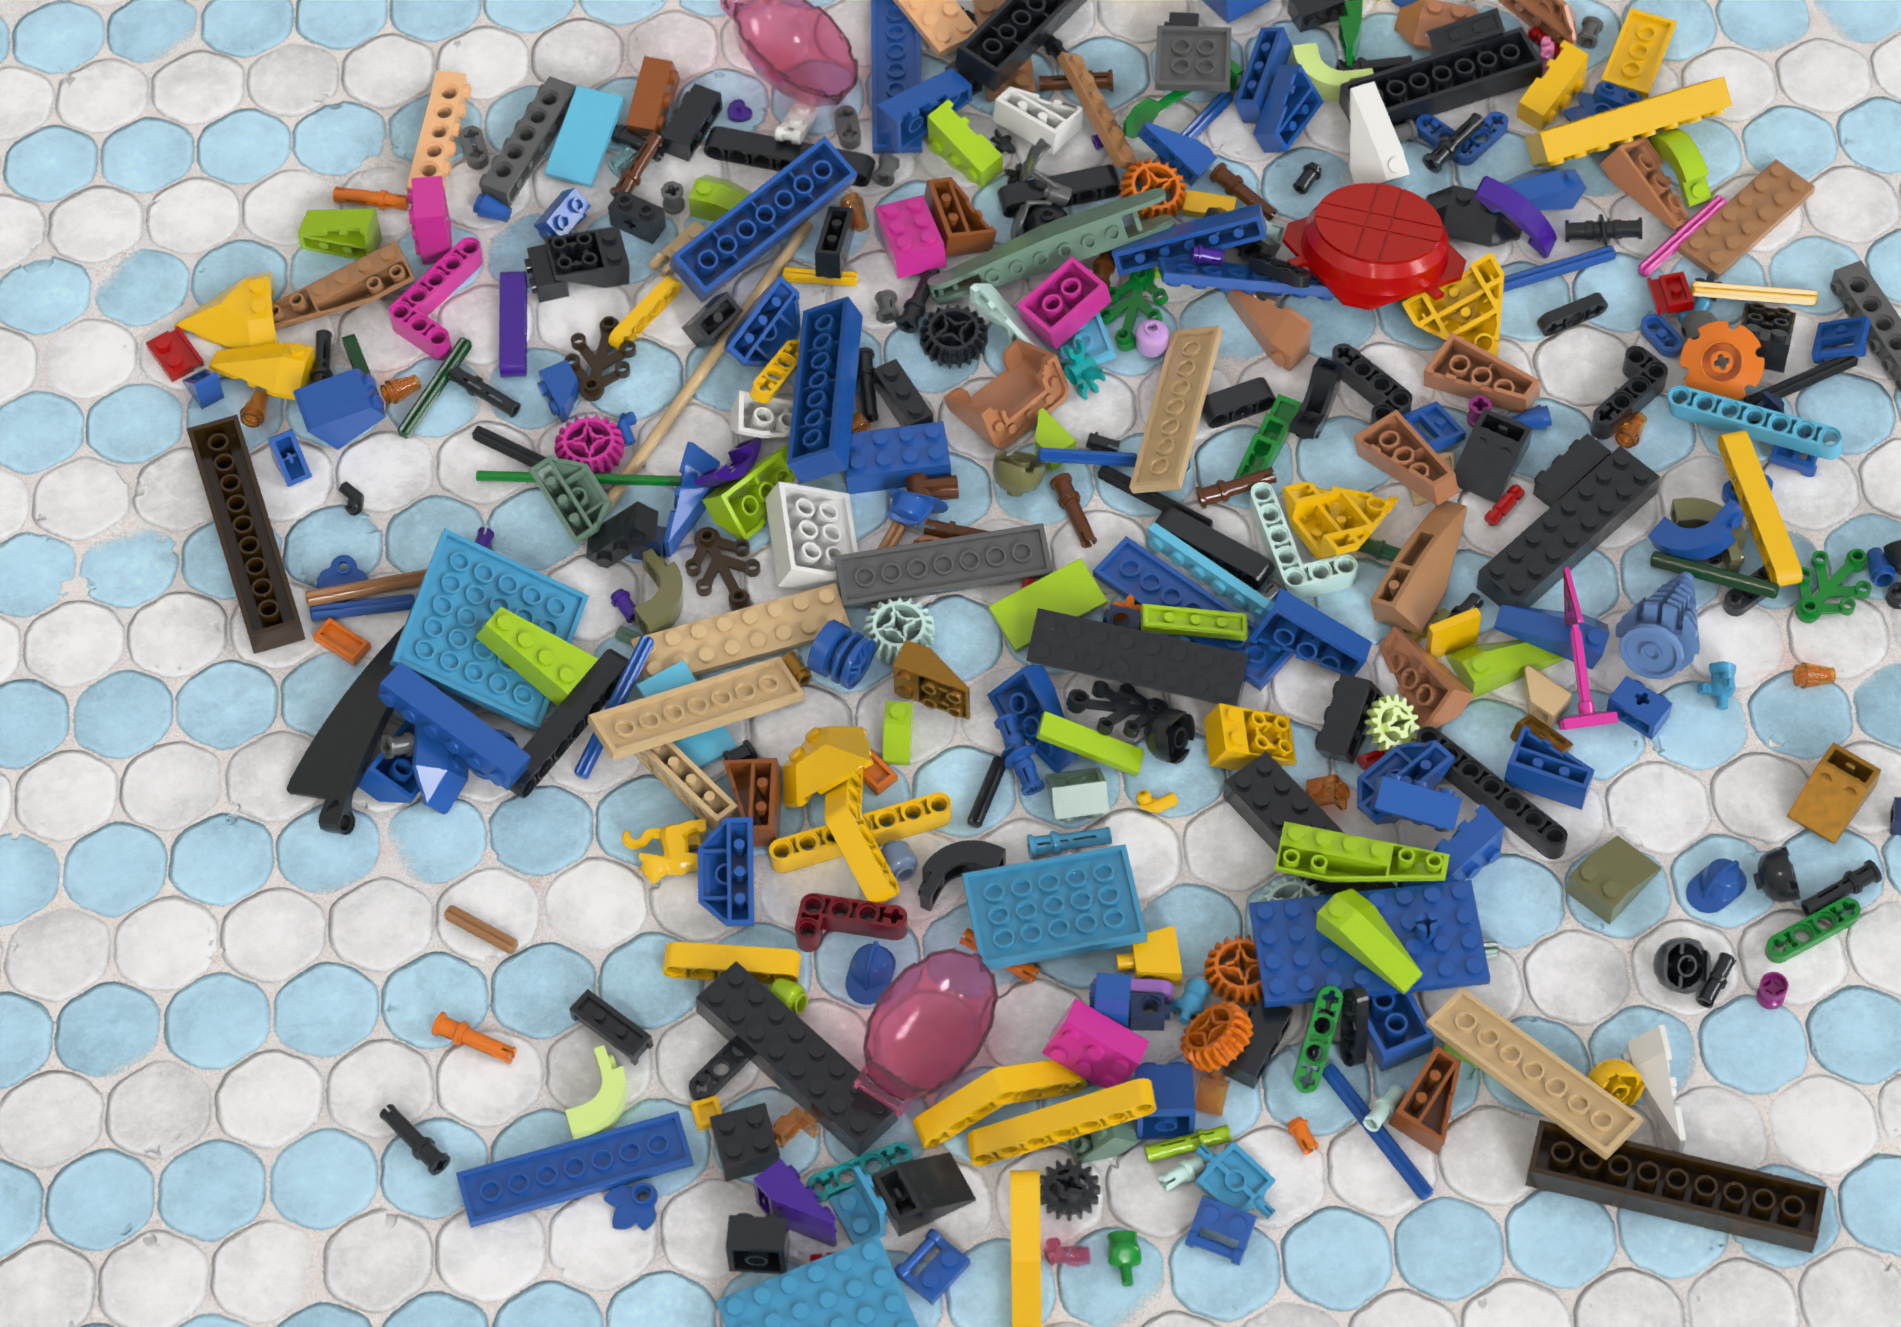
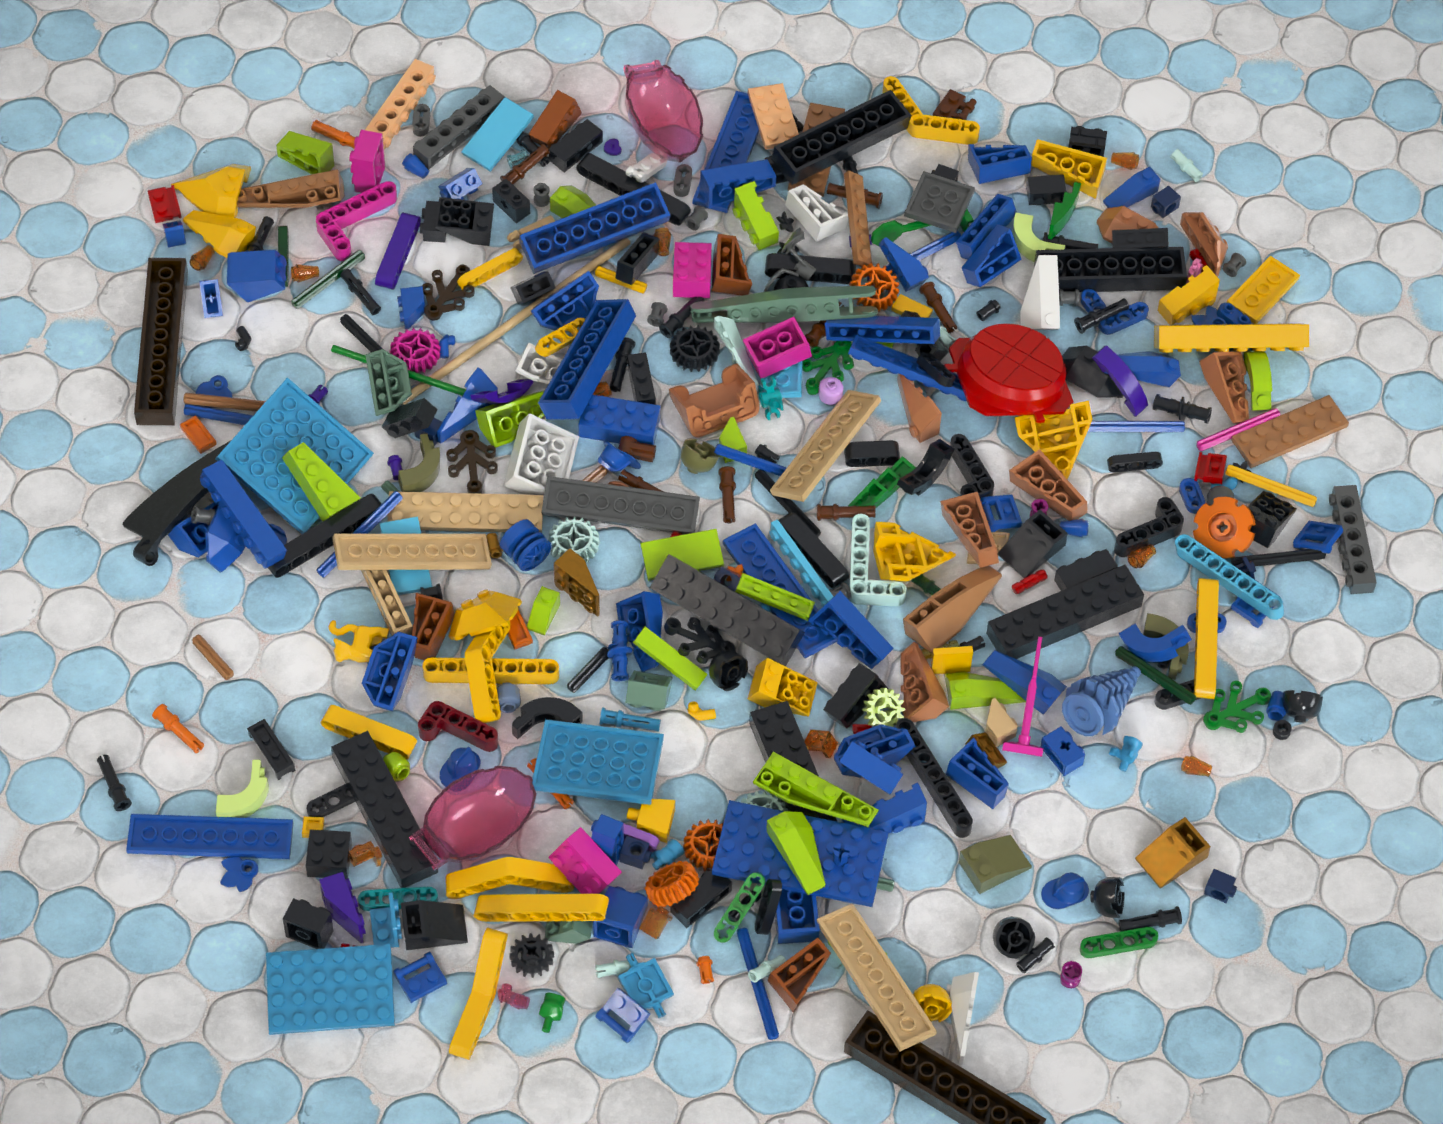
camera: 15 degrees right, 0 degrees up
lime pin [1144,1124,1232,1163] -> none
dark purple pin [1190,244,1224,266] -> none

